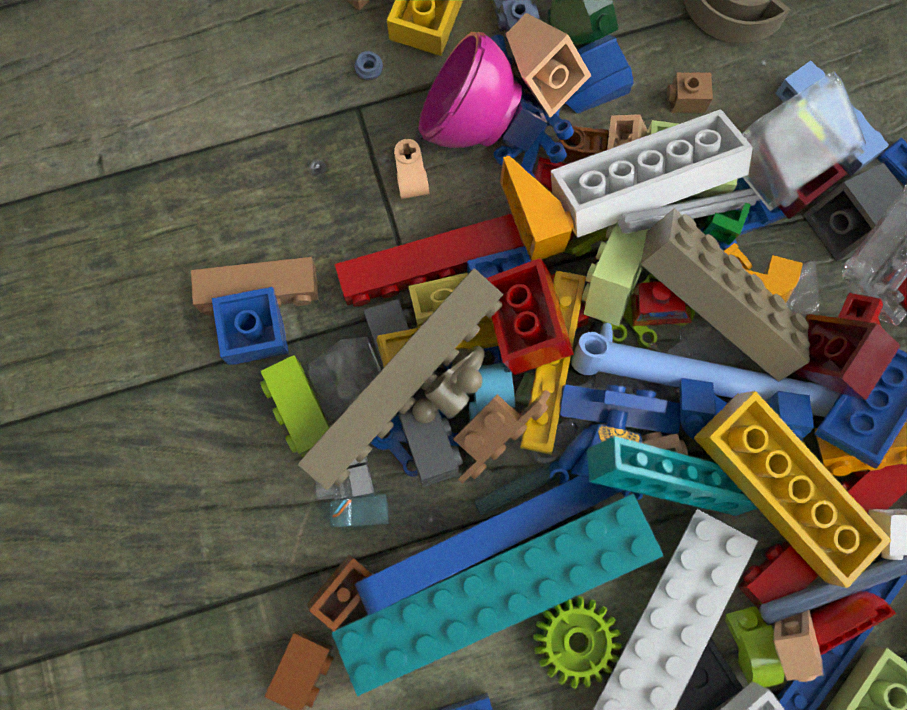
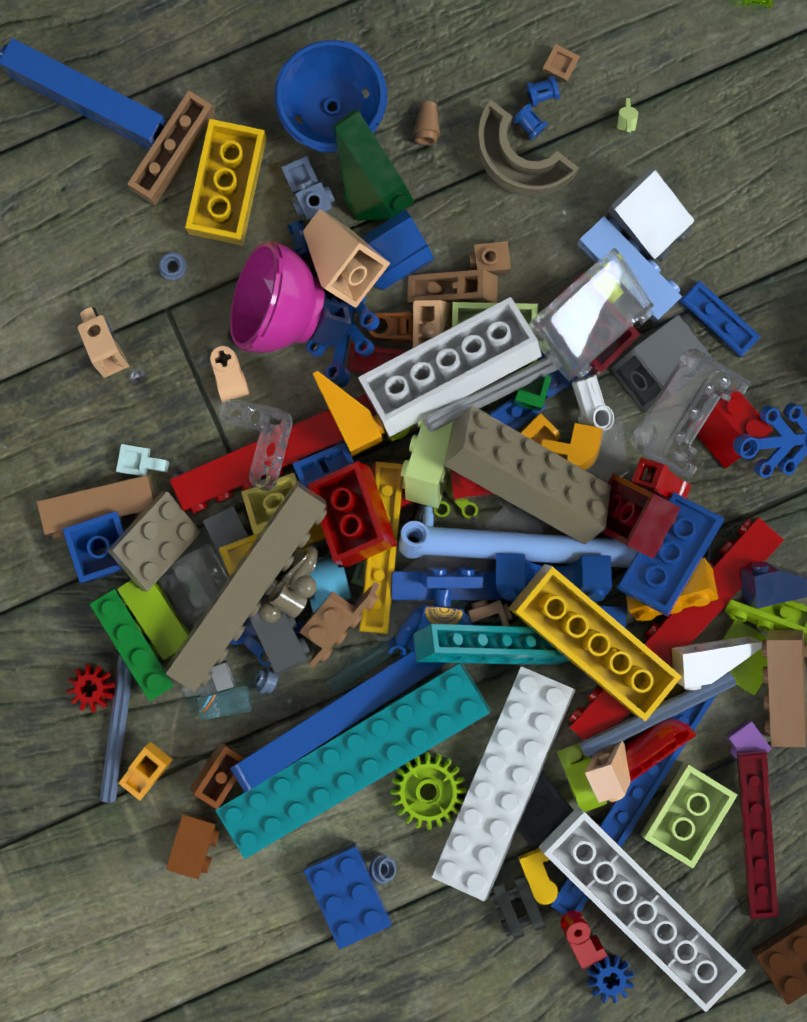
camera: 10 degrees left, 10 degrees up
none -> red gear [66,664,115,712]
none -> light nougat torso [77,307,129,378]
none -> green brick [88,588,174,702]
none -> sand blue axle [100,655,132,803]
none -> dark tan plate [107,491,201,591]
none -> light aqua plate [116,444,169,476]
none -> light orange brick [118,742,173,801]
none -> clear beam [219,399,293,491]
none -> sand blue plate [254,666,278,694]
none -> medium nougat slope [407,269,498,304]
none -> white piece [572,375,614,431]
none -> slope [605,166,695,262]

